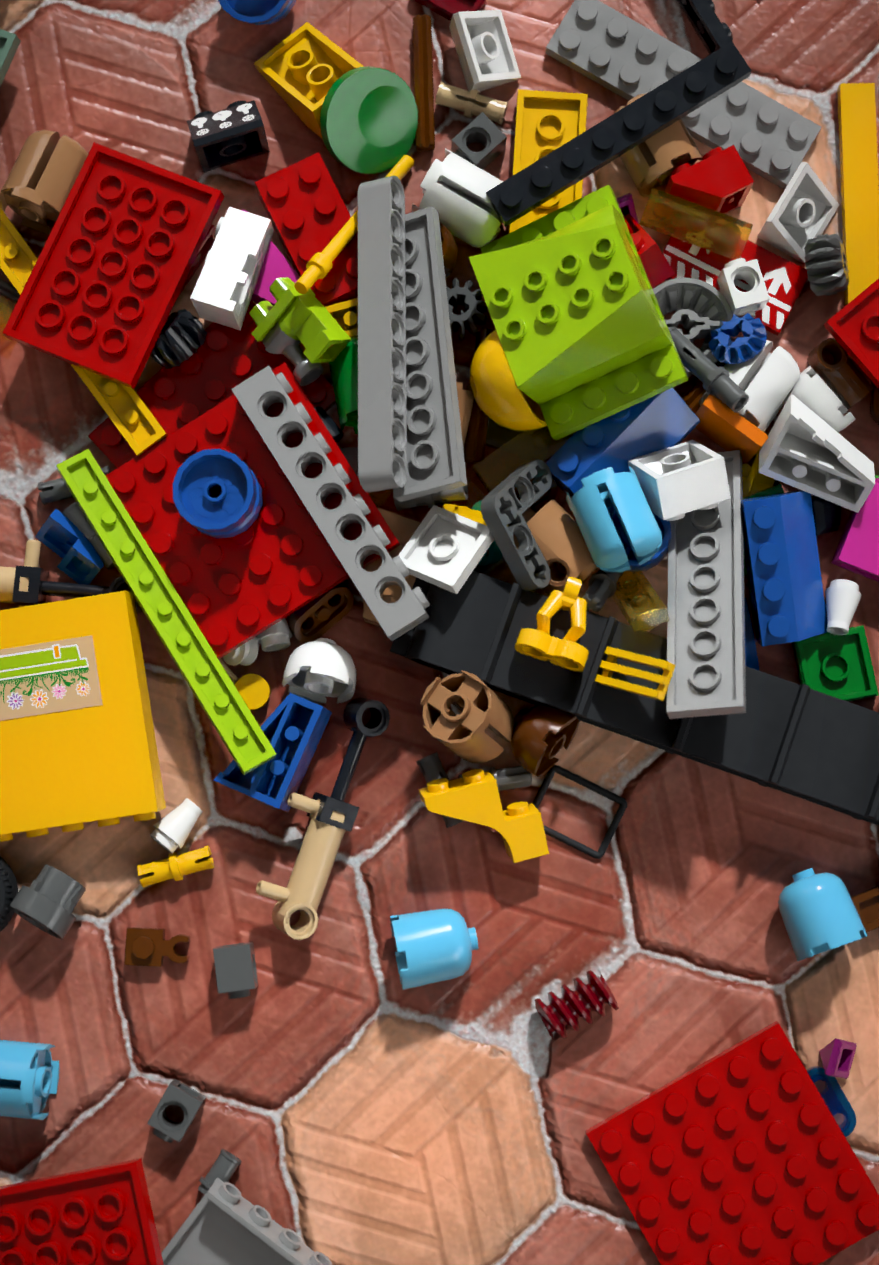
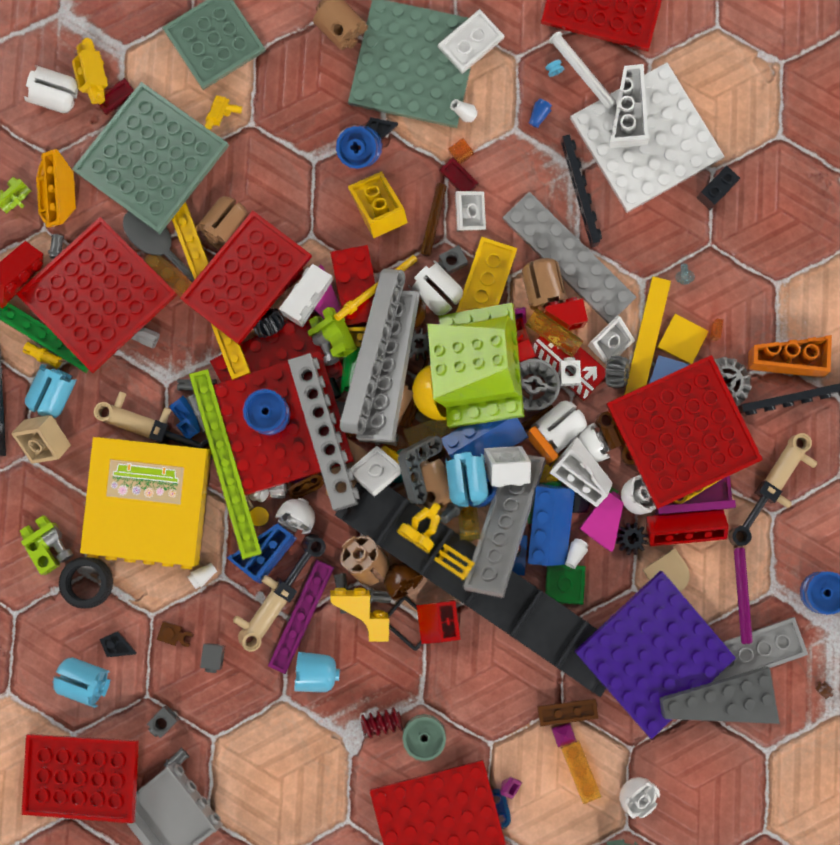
camera: 20 degrees right, 0 degrees up
dark grey piece [9,864,86,940] -> none
yellow pin [137,846,214,888] -> none
black slope [187,100,270,173] -> none
green piece [320,66,418,174] -> none
tan pin [435,81,508,125] -> none
black plate [486,42,752,227] -> none
dark grey pin [668,327,749,412] -> none
blue gear [708,313,767,364] -> none
medium azure cylinder [778,868,868,961] -> none
none -> black piece [100,631,137,657]
none -> magenta tile [268,559,335,674]
none -> sand green wheel [402,714,446,761]
none -> red slope [416,600,461,644]

